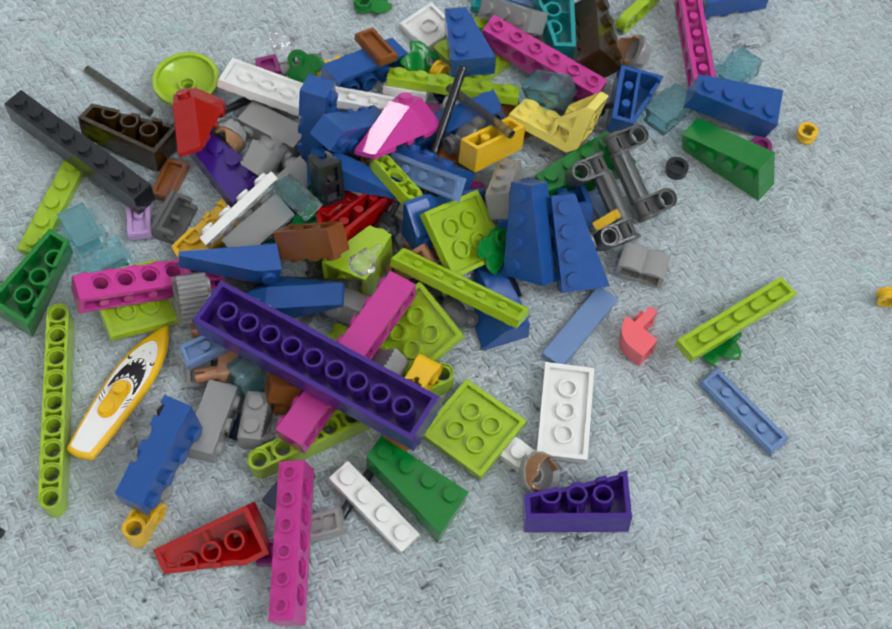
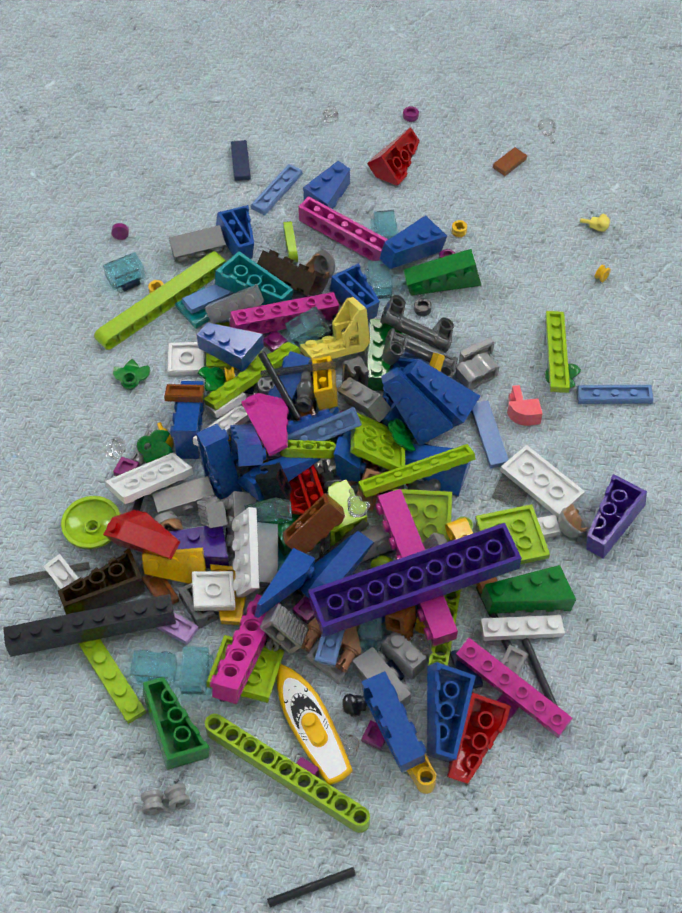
camera: 50 degrees left, 5 degrees down
none -> white plate [43,554,78,589]
none -> yellow wing [142,548,206,584]
none -> white tile [192,571,235,611]
none -> magenta plate [263,331,288,352]
none -> magenta tile [296,757,319,777]
none -> dark grey hinge [342,356,369,387]
none -> red wedge [367,127,419,186]
none -> blue wedge [427,662,476,762]
none -> light grey plate [459,337,494,363]
none -> clear smoke piece [492,473,528,507]
none -> black bar [521,638,558,706]

